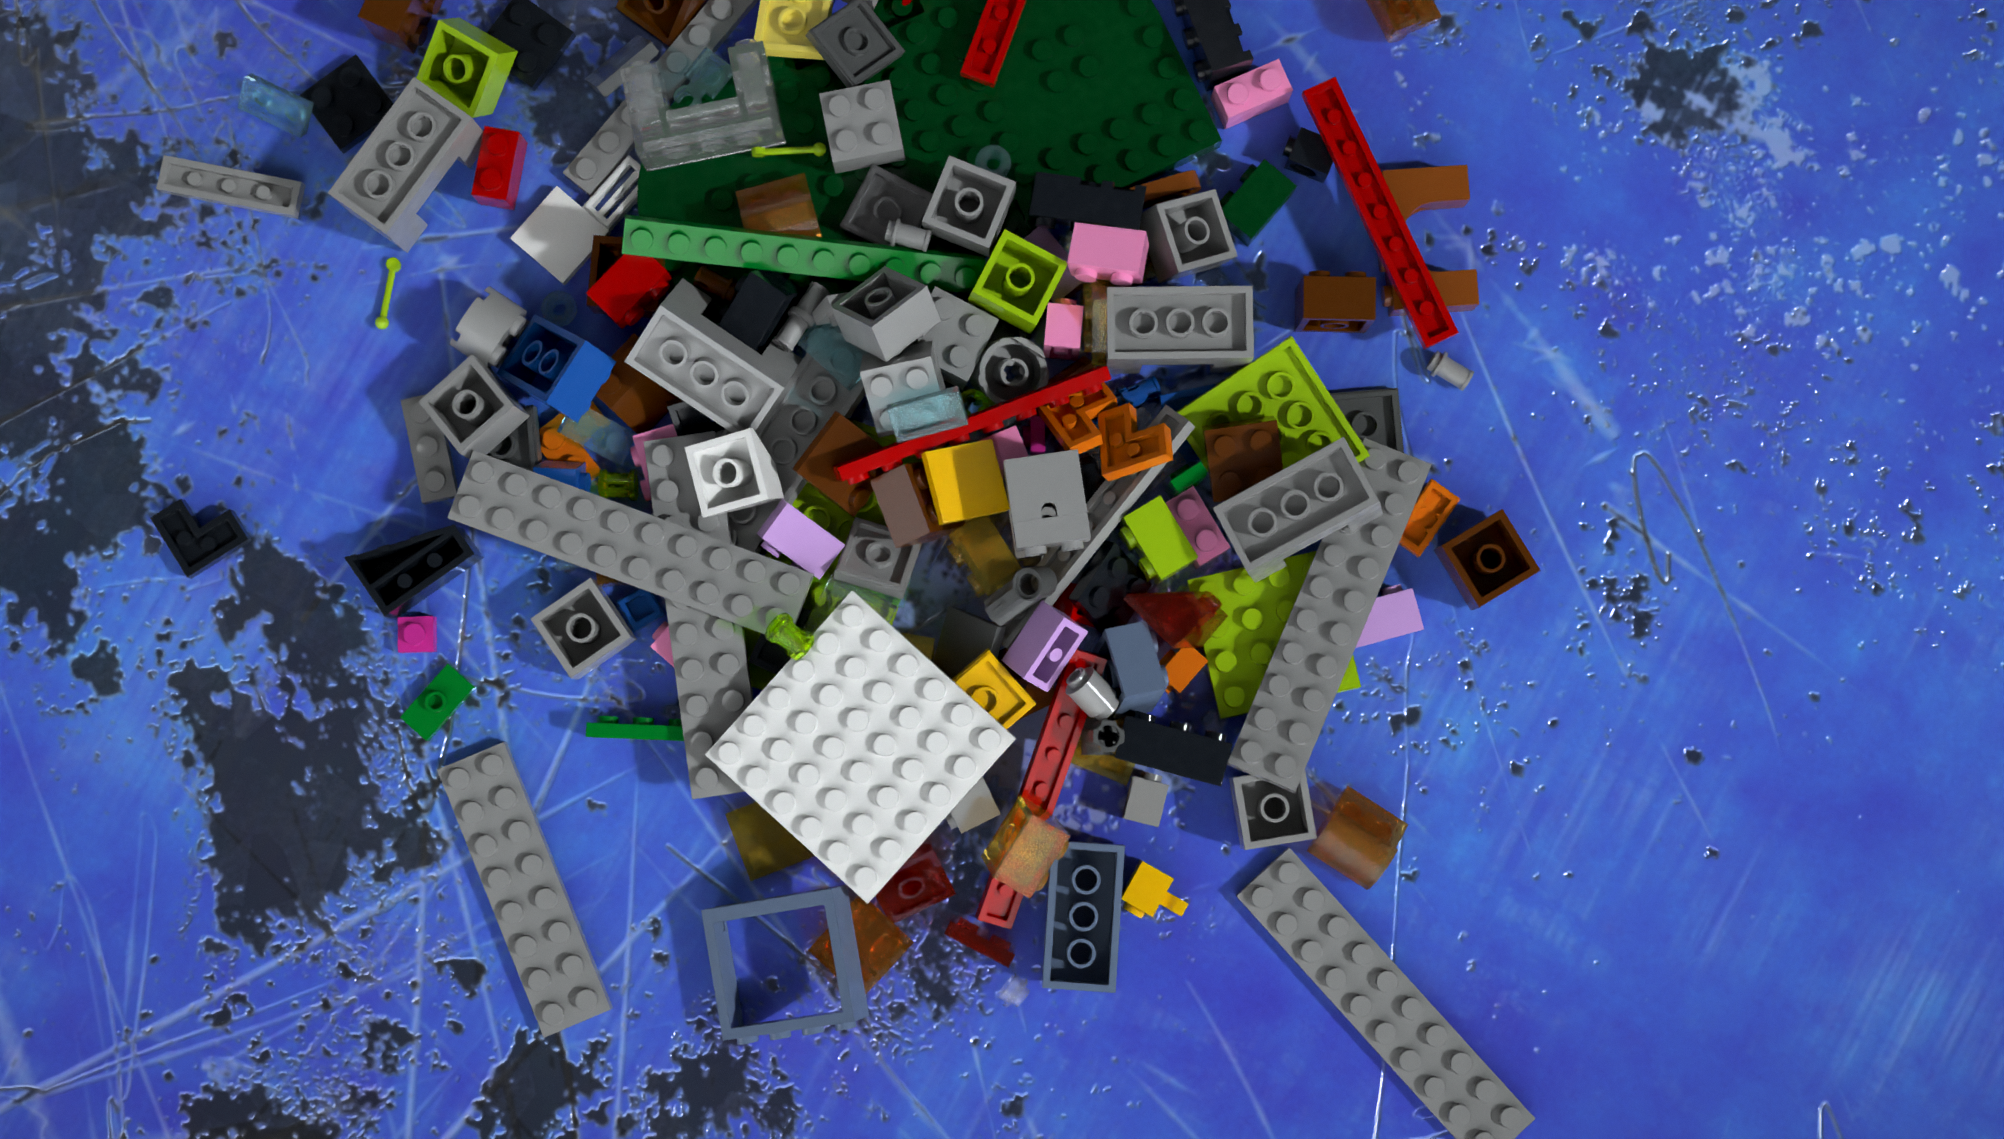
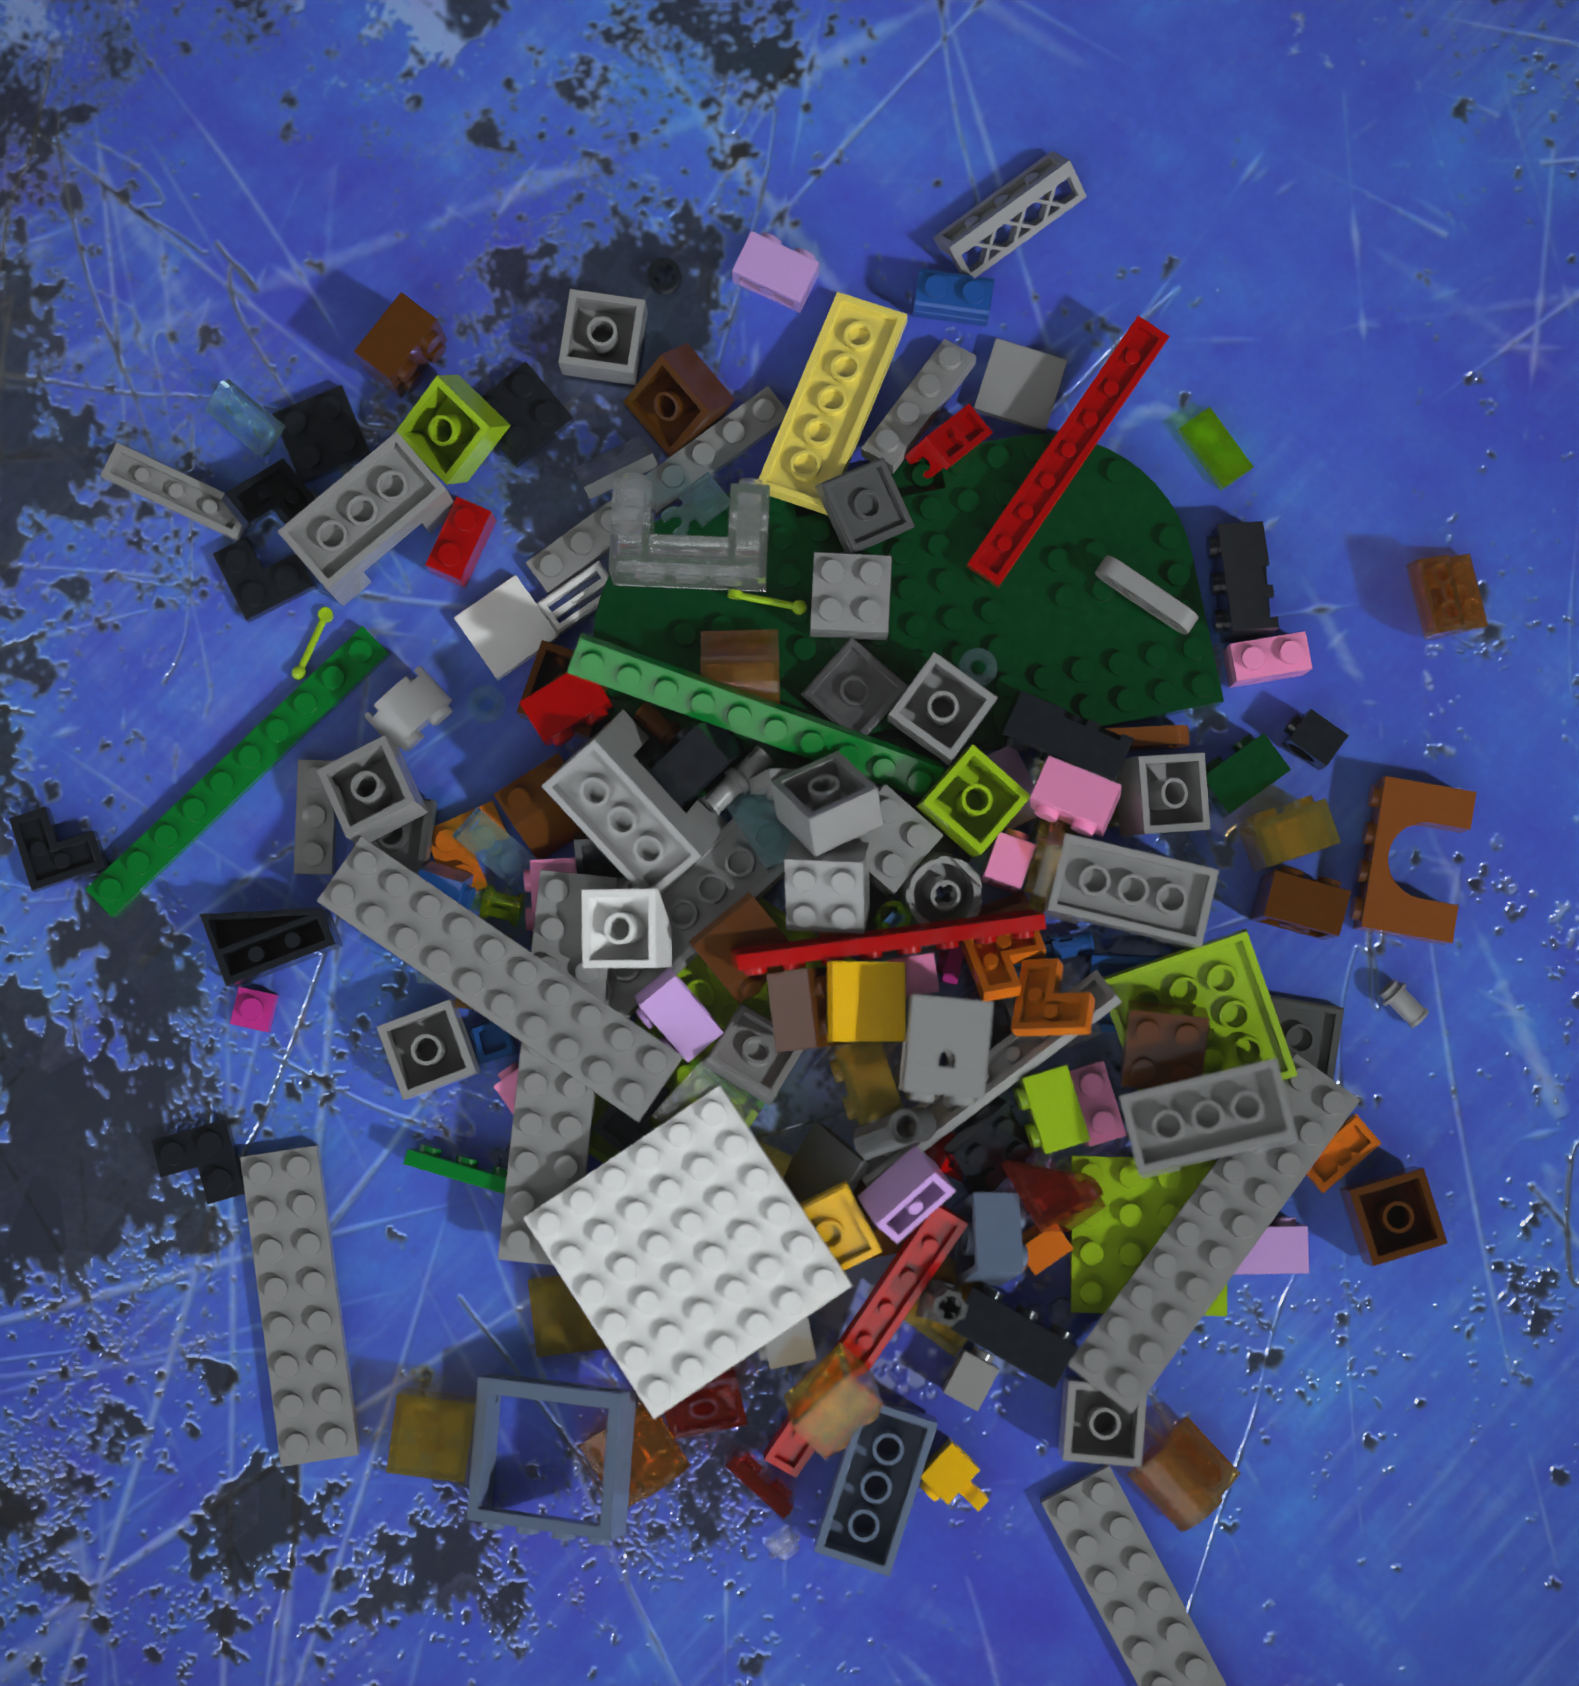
camera: 15 degrees right, 0 degrees up
green plate [400,663,477,741] -> none
blue brick [496,314,616,423] -> none
clear neon green bush [765,613,814,660] -> none
light grey pin [884,218,932,252] -> none
clear light blue plate [887,386,968,443] -> none
light grey brick [1066,667,1119,721] -> none
green plate [1165,461,1207,499] -> none
red plate [1301,77,1459,350] -> none
none -> green plate [85,626,390,917]
none -> black plate [151,1119,245,1204]
none -> black plate [213,537,316,622]
none -> black plate [222,458,316,530]
none -> clear yellow brick [386,1388,476,1483]
none -> light grey beam [1095,556,1199,635]
none -> clear yellow brick [1239,795,1341,873]

